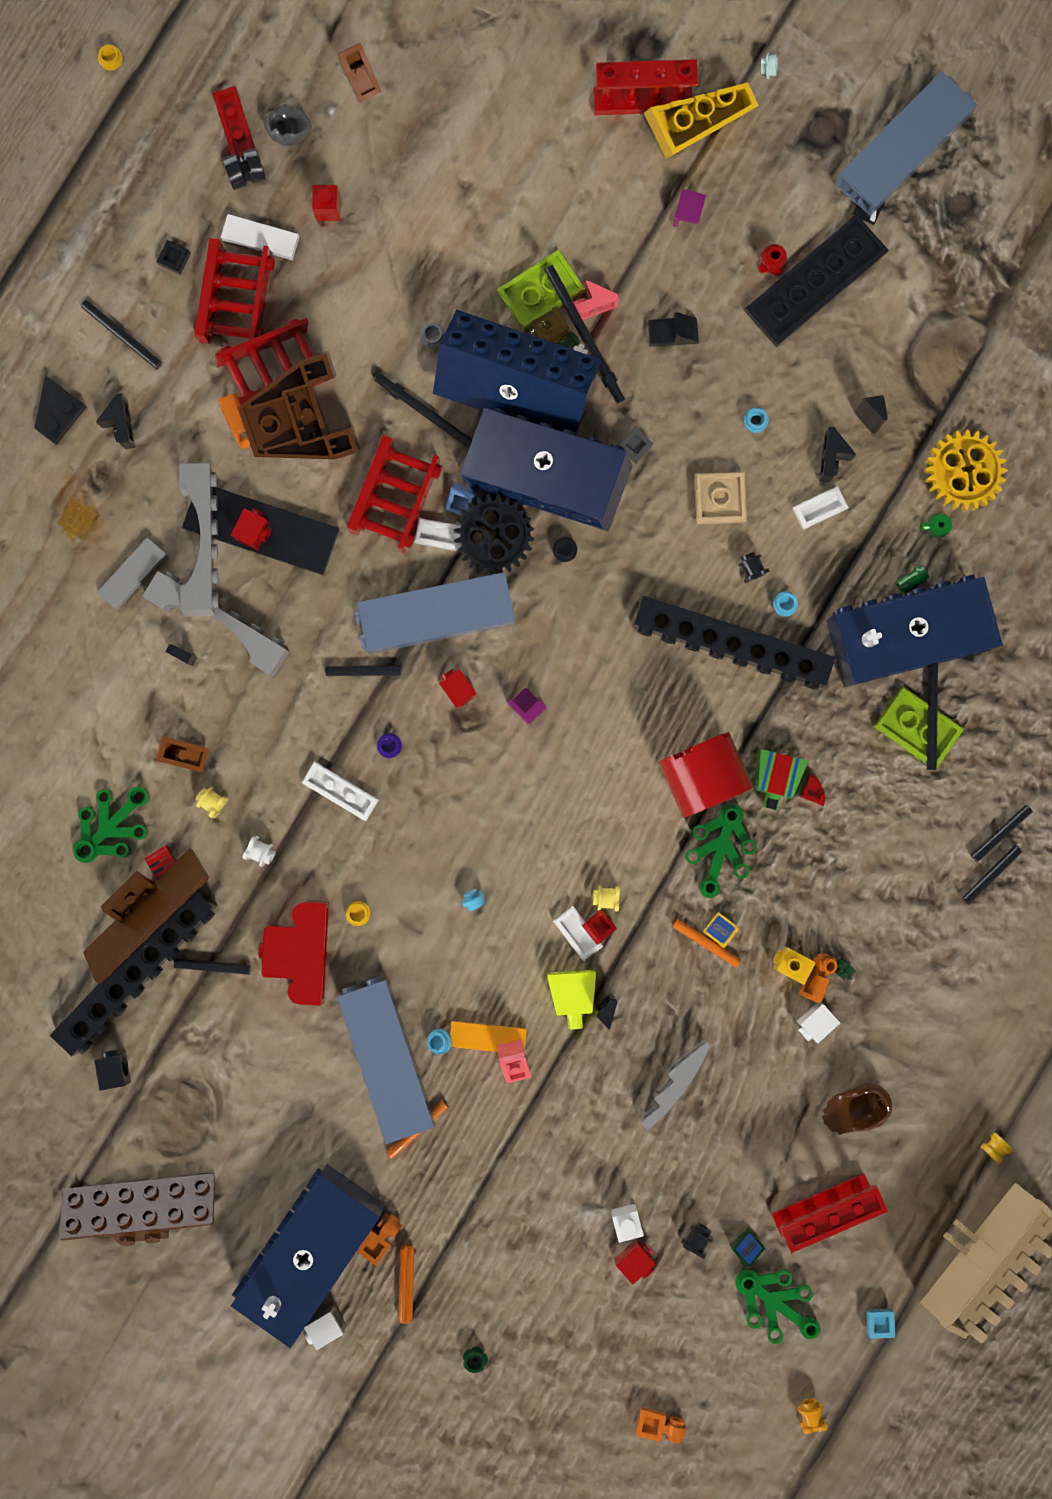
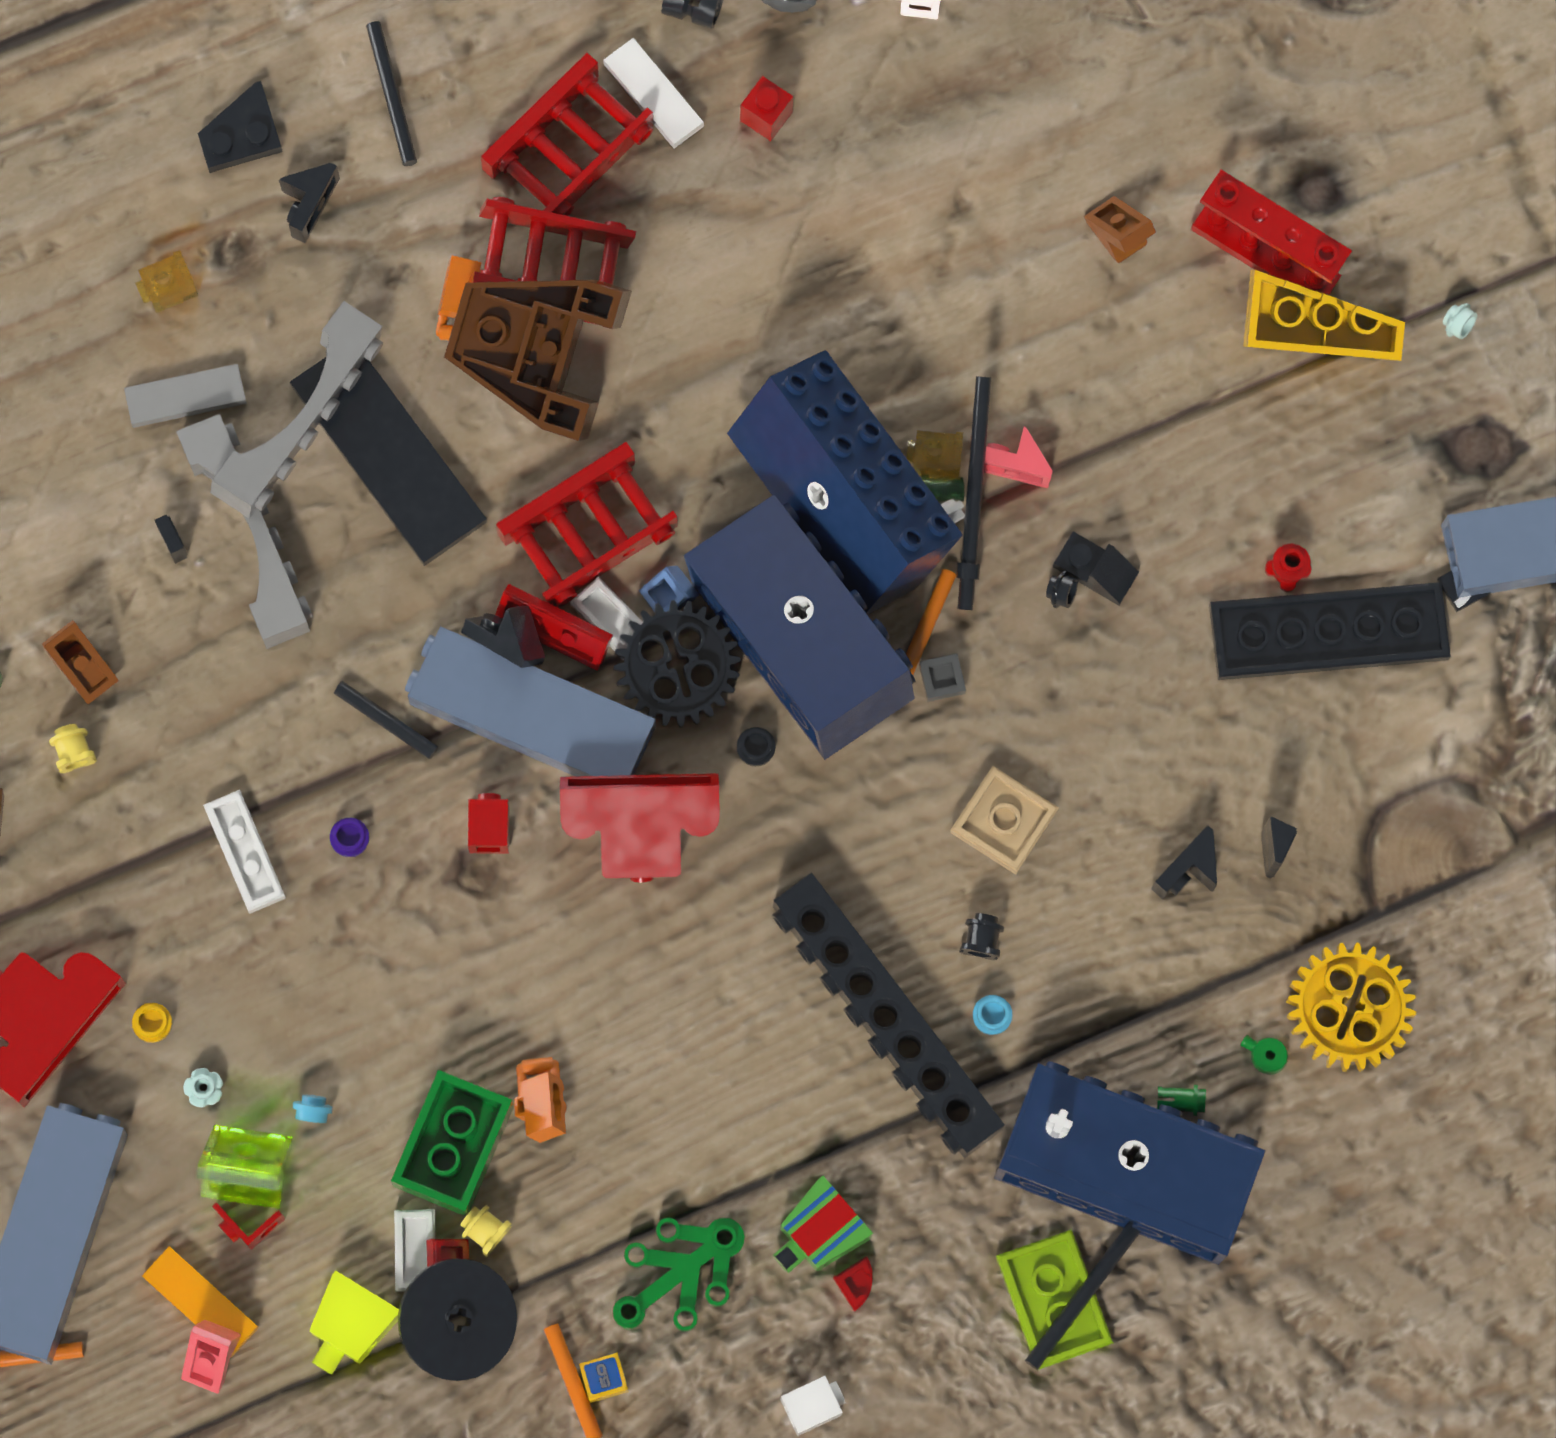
camera: 30 degrees right, 10 degrees down
black tile [156,240,191,275] -> none
red brick [231,508,271,551] -> none
white brick [242,836,276,867] -> none
black bar [374,373,472,448] -> none
light grey plate [420,323,445,348] -> none
medium azure plate [427,1029,452,1055] -> none
lime tile [497,249,586,332] -> none
magenta panel [508,688,547,726] -> none
black slope [594,993,618,1030] -> none
red brick [659,732,753,818] -> none
magenta panel [673,189,706,227] -> none
medium azure plate [743,408,769,433] -> none
white tile [792,486,849,531] -> none
none -> light aqua plate [183,1068,223,1107]
none -> clear neon green bracket [197,1125,293,1209]
none -> red bracket [212,1202,286,1250]
none -> green brick [391,1070,514,1216]
none -> black piece [398,1258,517,1381]
none -> black slope [461,605,545,668]
none -> red tile [495,584,613,671]
none -> orange piece [514,1057,567,1143]
none -> brick [560,773,720,883]
none -> white brick [780,1376,846,1436]
none -> orange bar [906,569,956,675]
none -> black plate [1046,571,1078,608]
none -> dark orange slope [1084,196,1156,263]

